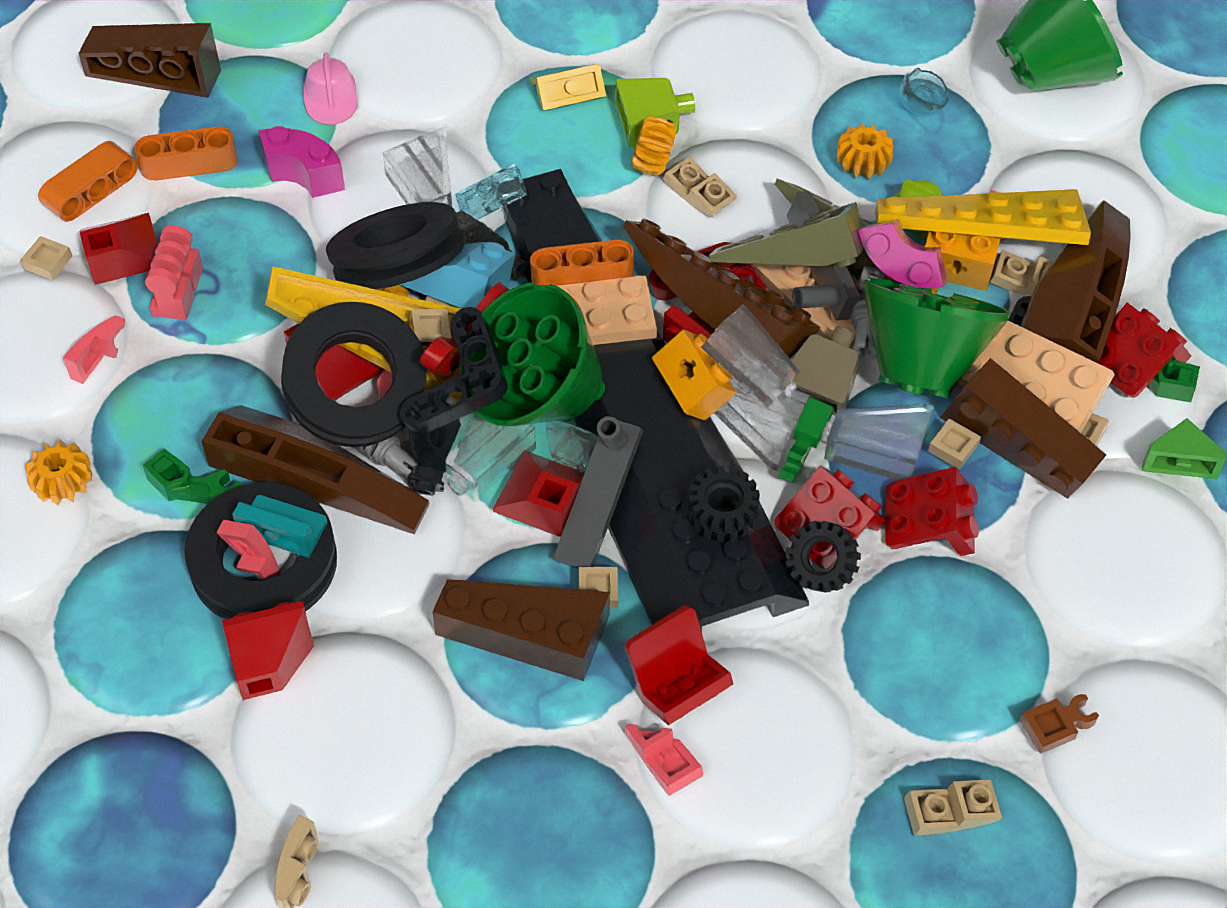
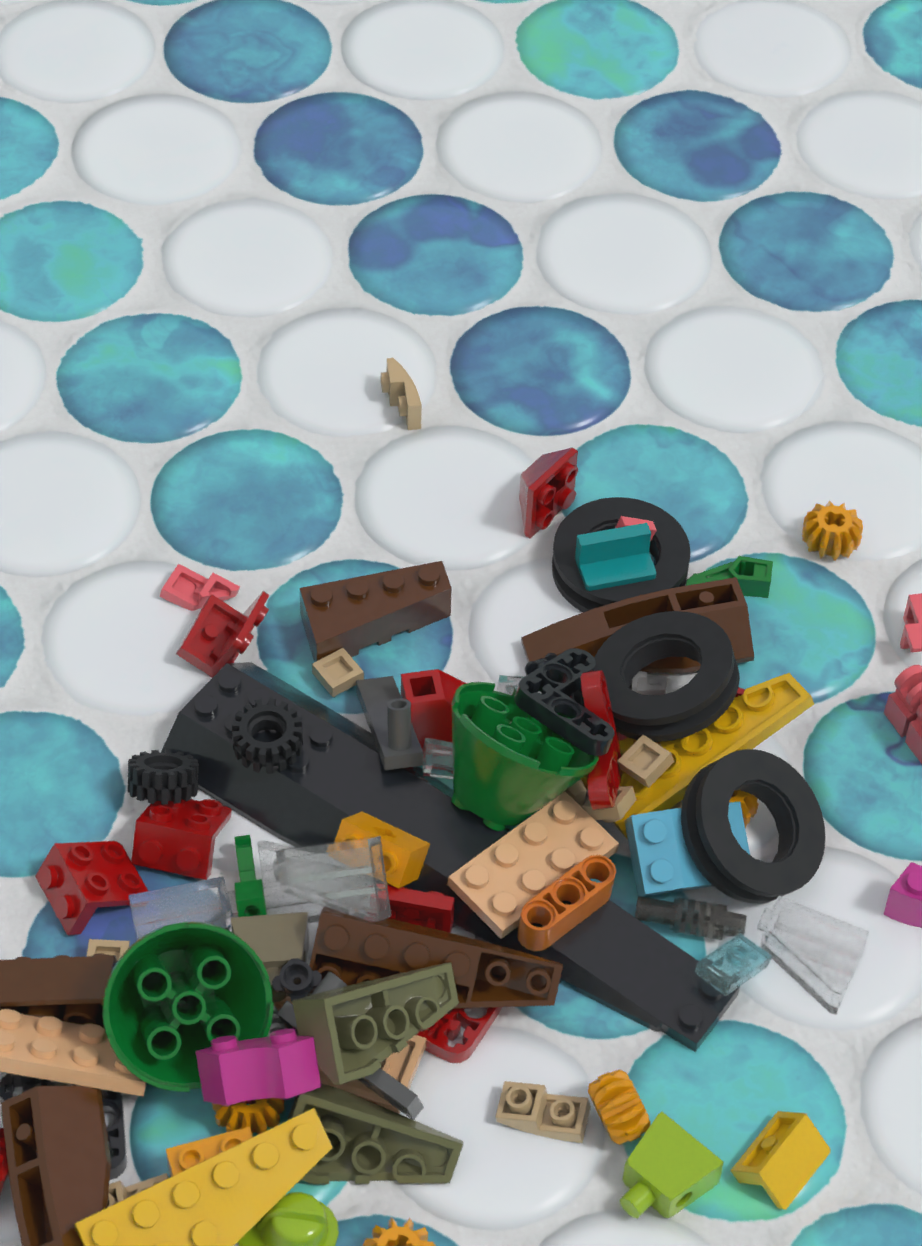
camera: 145 degrees right, 5 degrees down
none -> black plate [272,958,322,1002]

